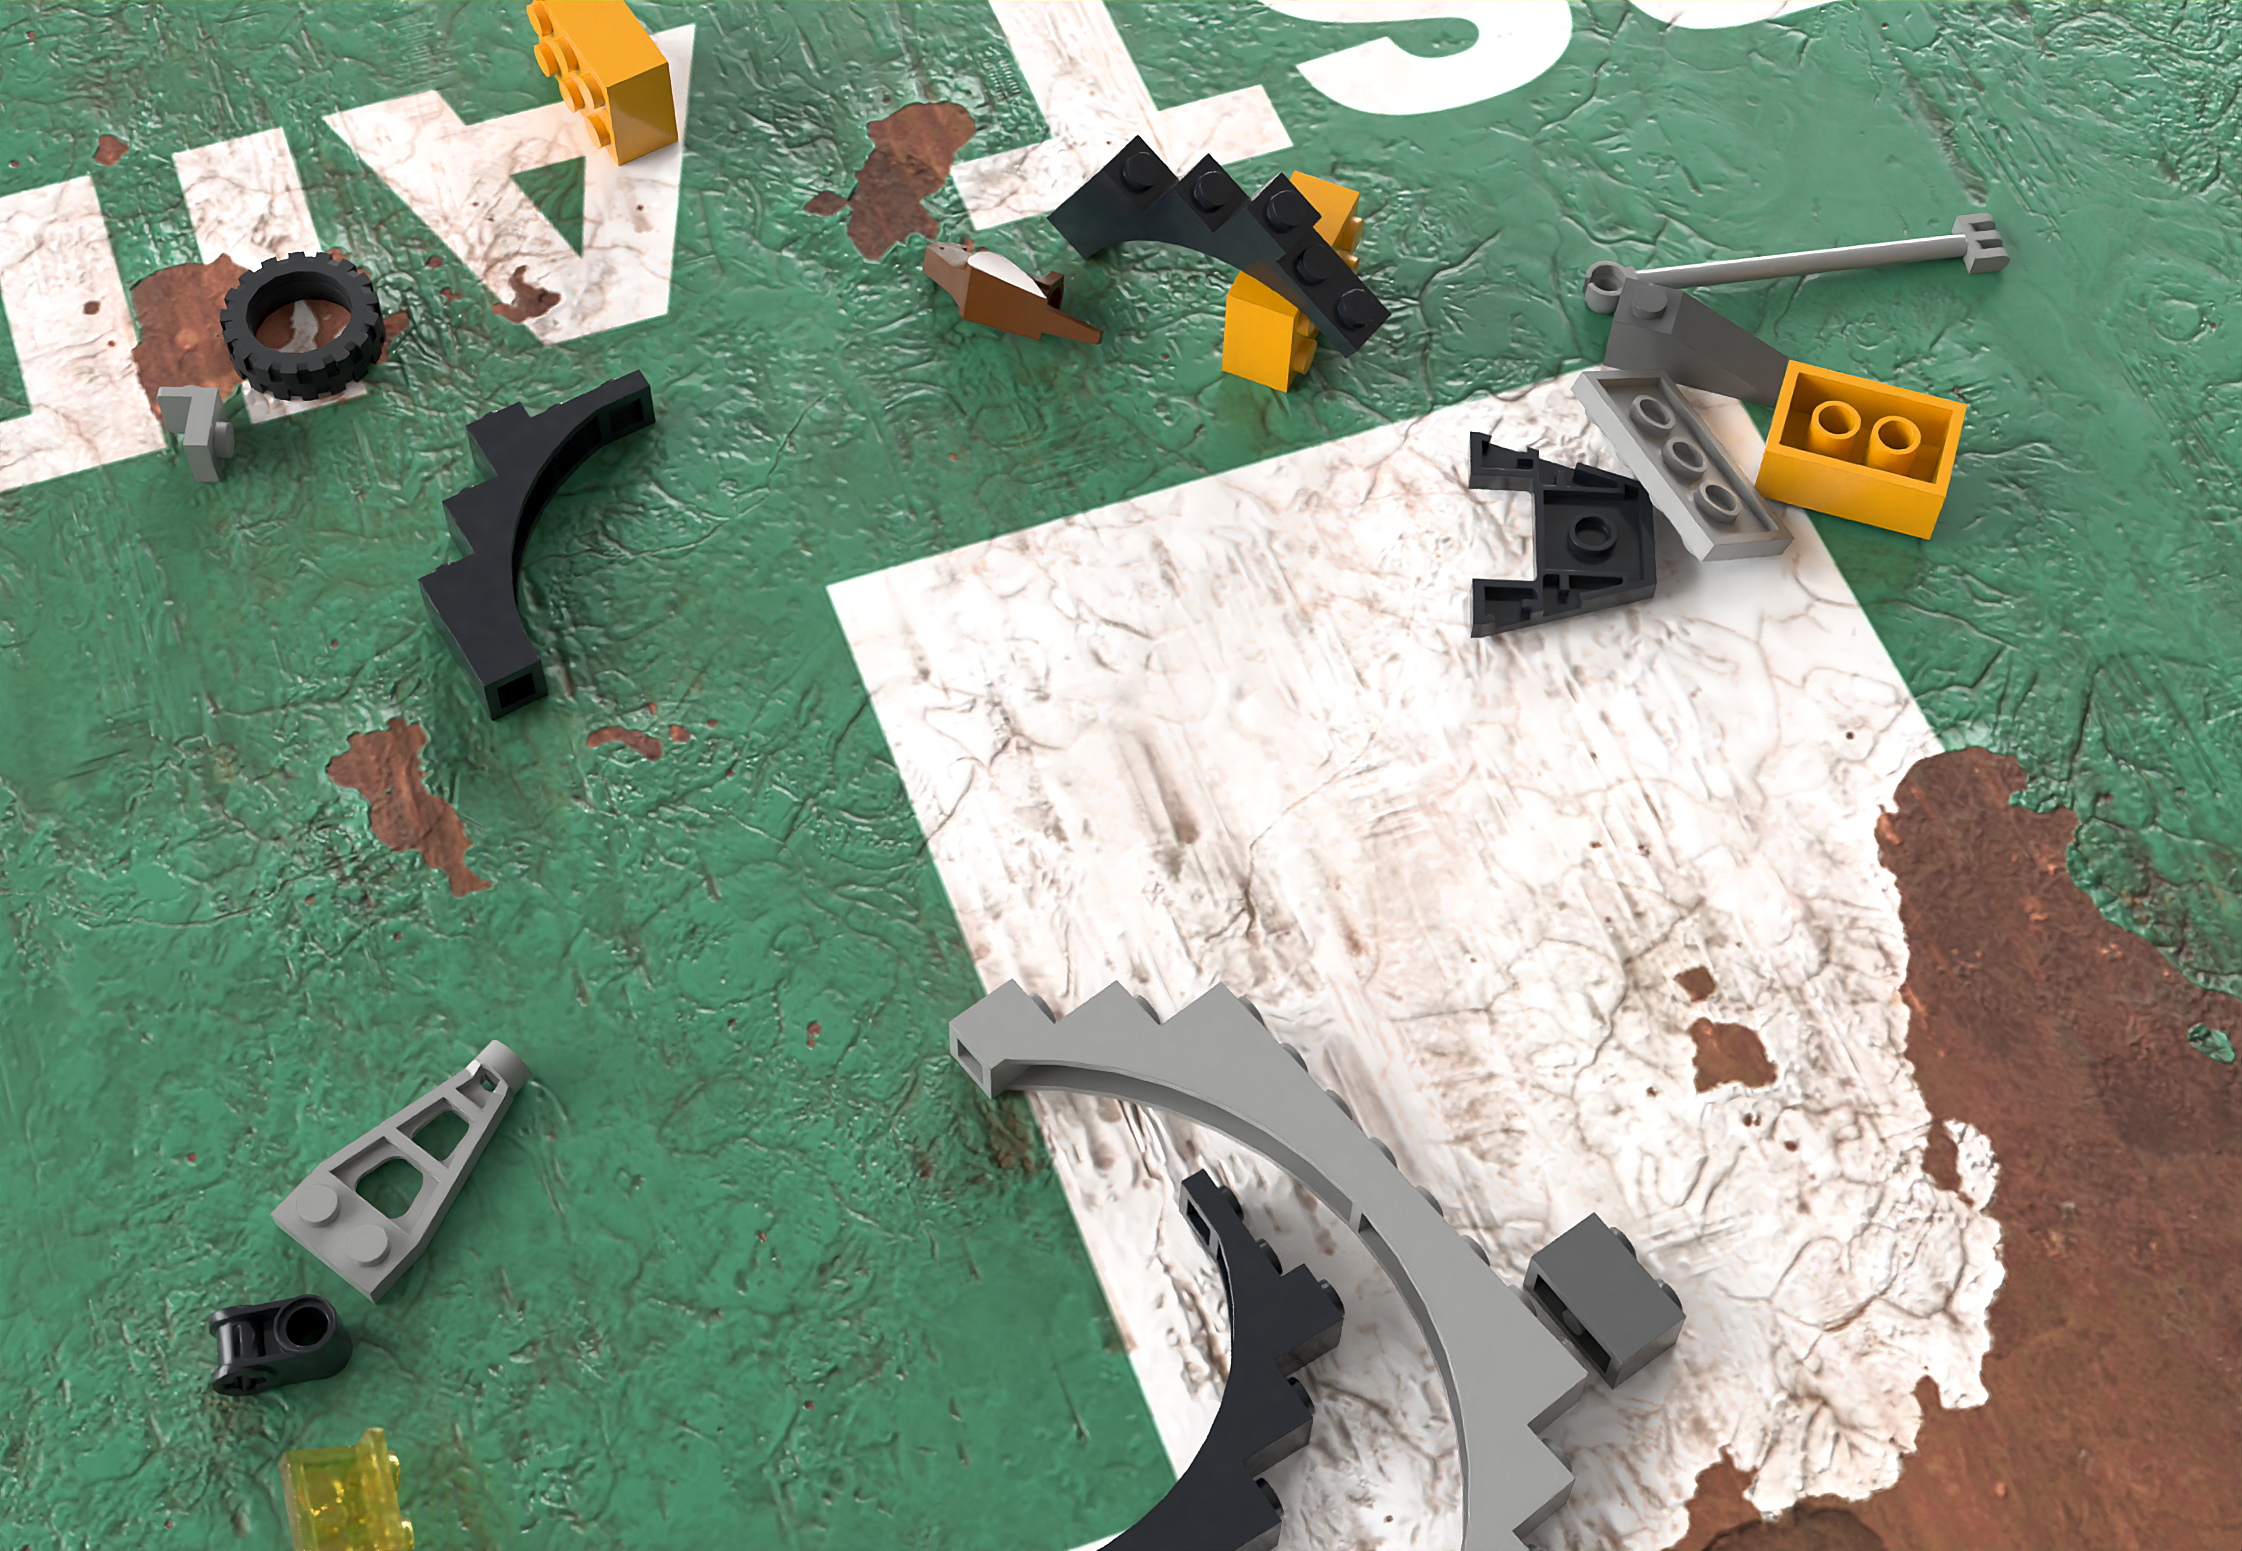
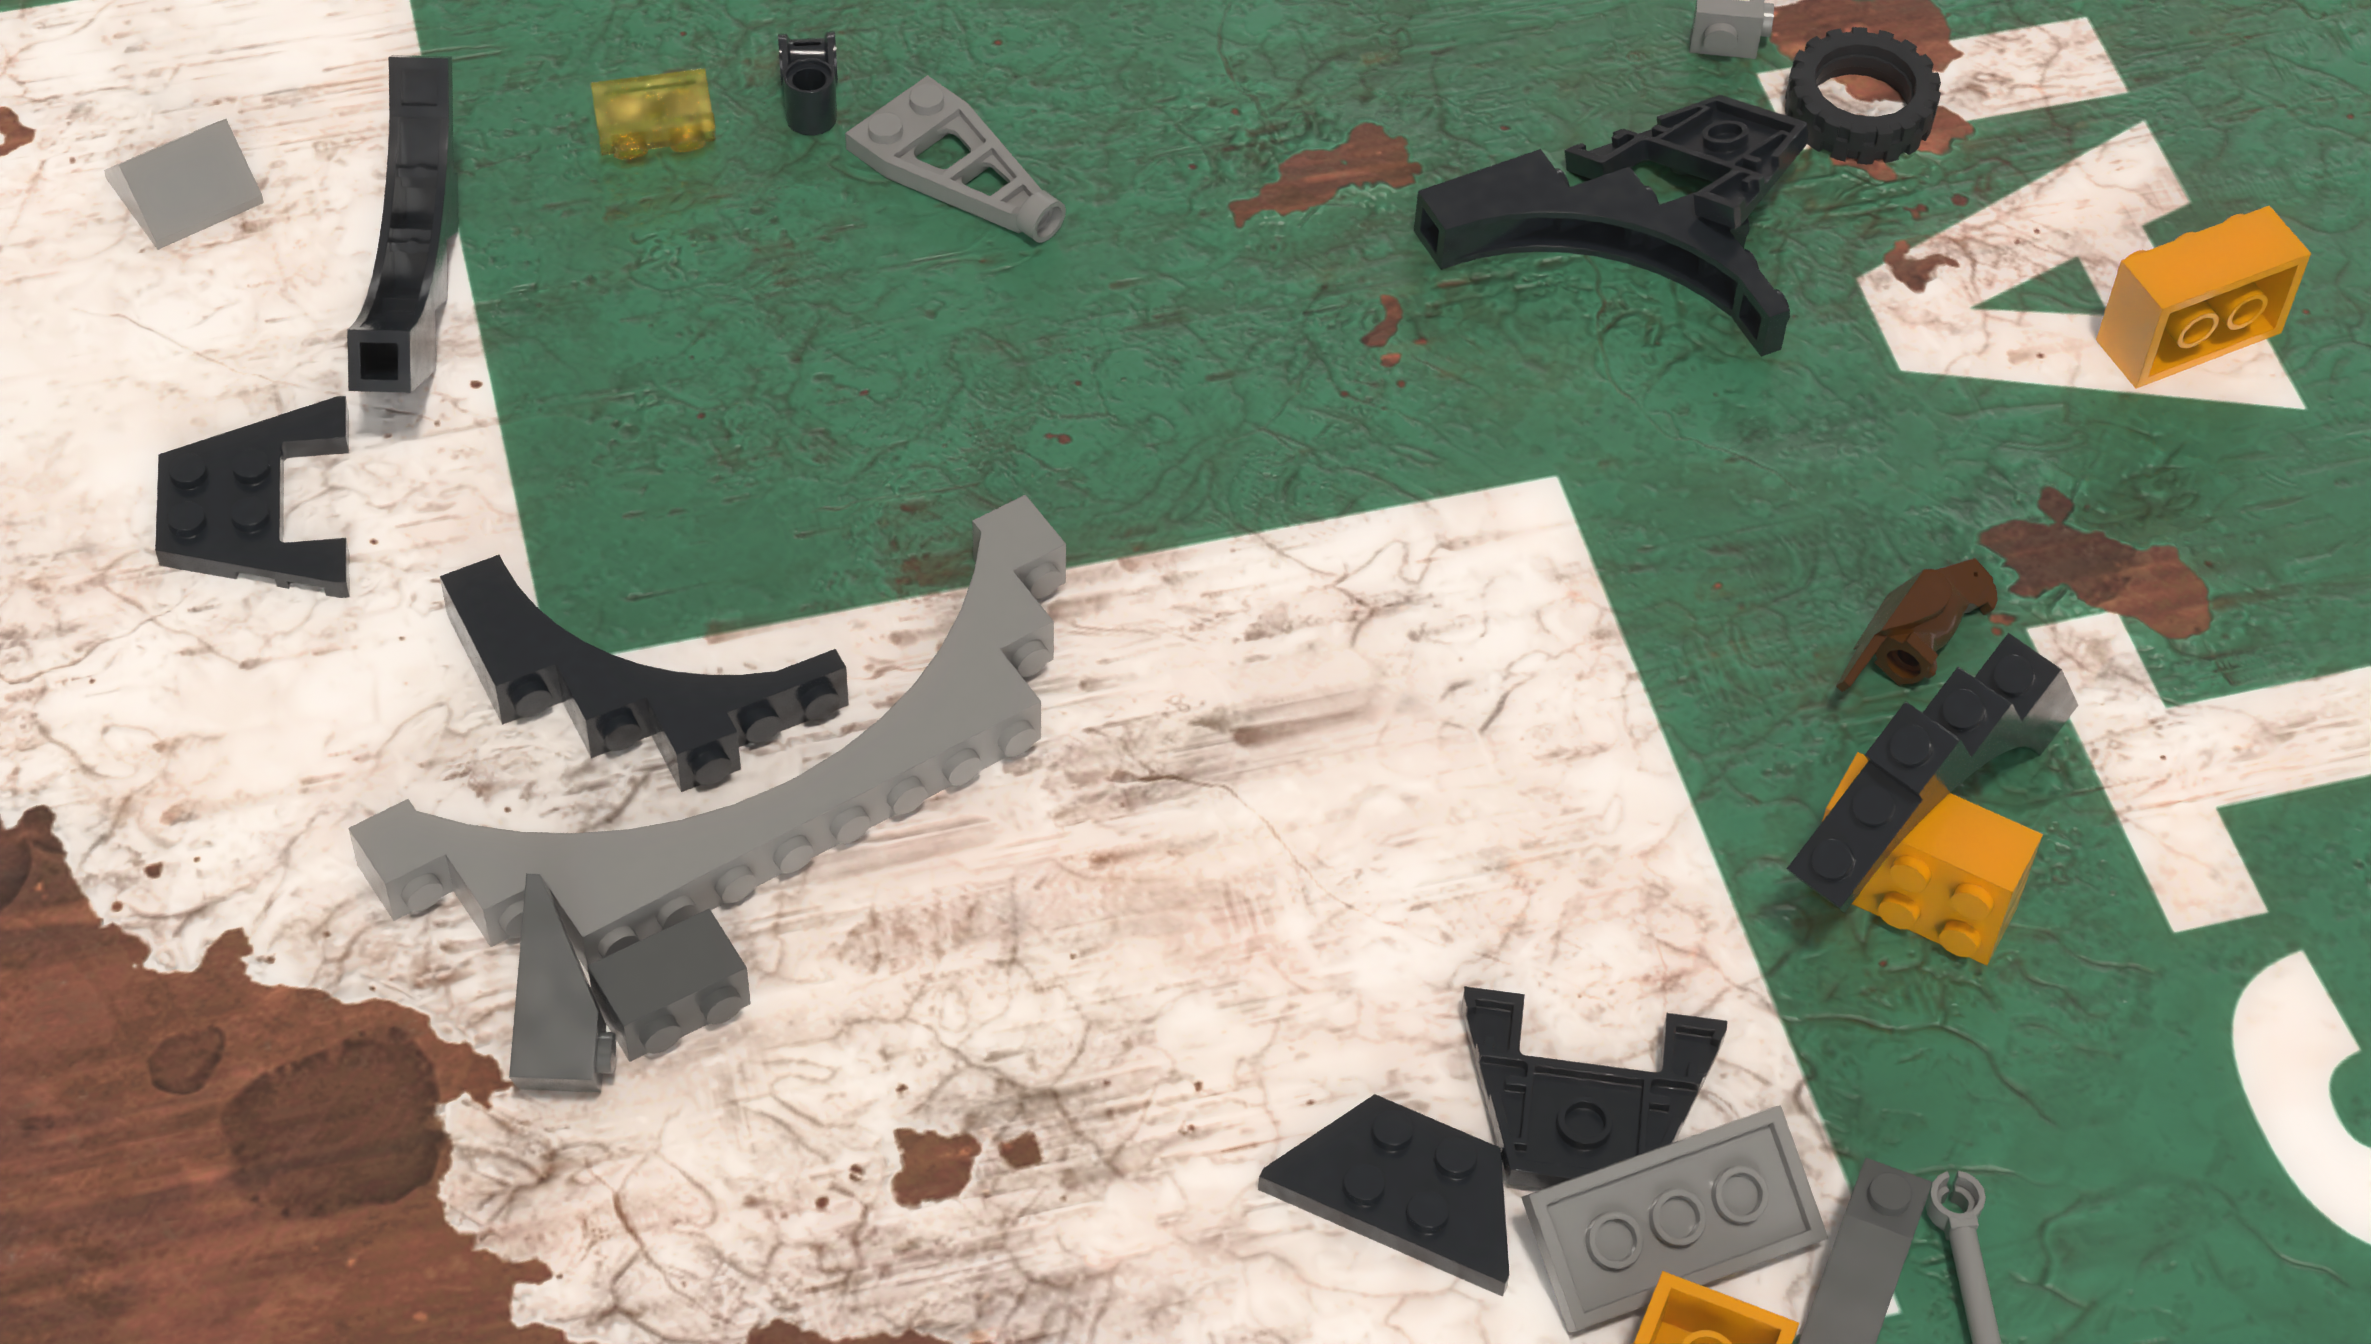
camera: 95 degrees right, 5 degrees down
none -> dark grey slope [509,873,616,1093]
none -> black wing [1258,1094,1510,1297]
none -> black wing [1565,95,1808,229]

